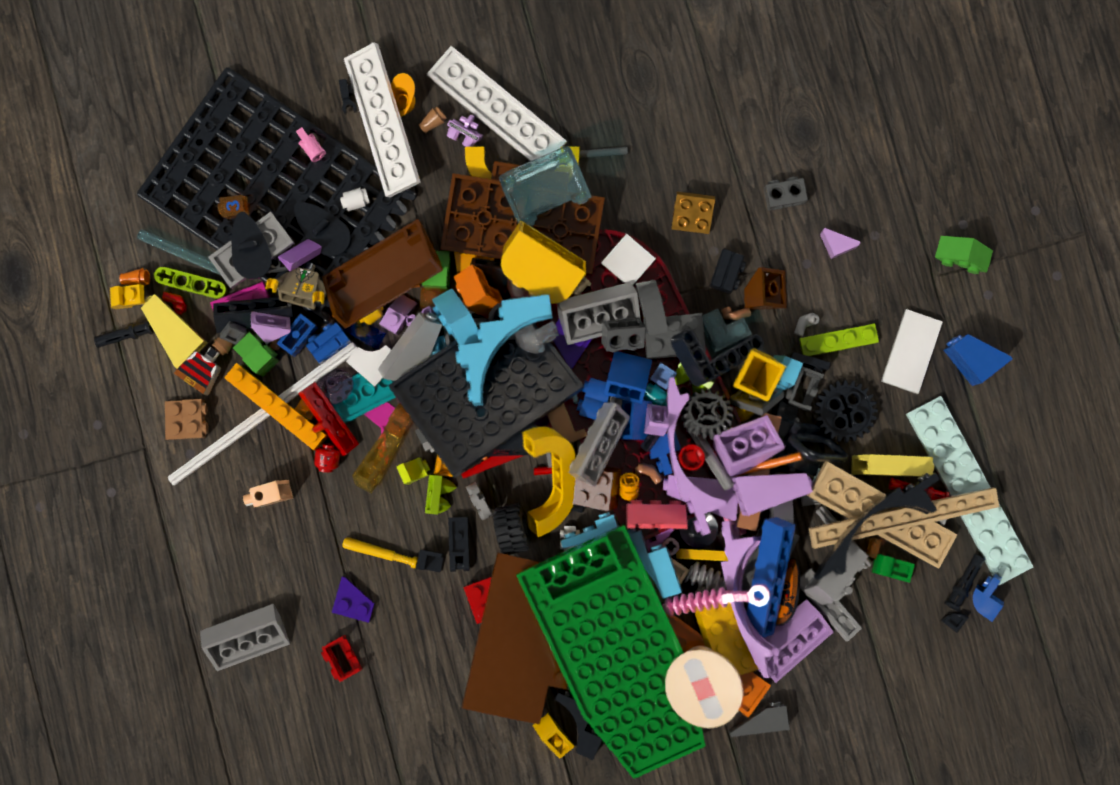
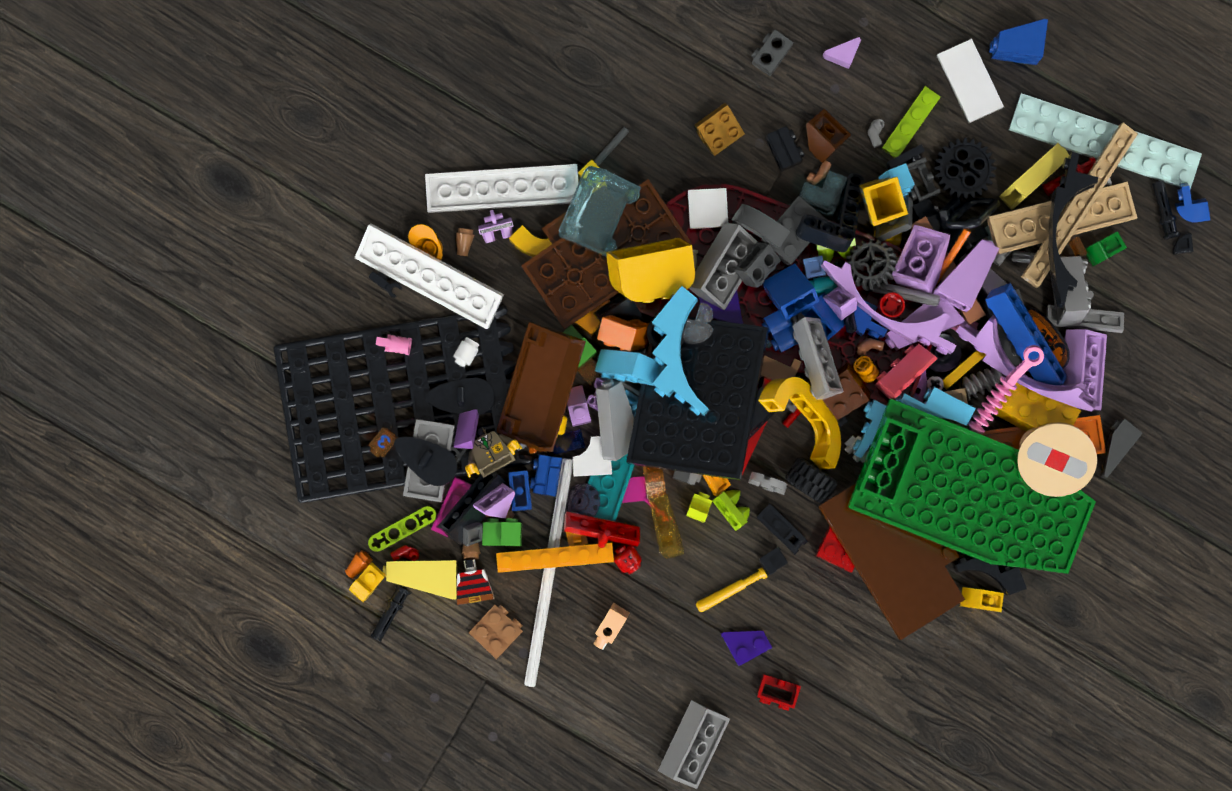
camera: 50 degrees left, 0 degrees up
clear light blue axle [137,230,221,275] -> none

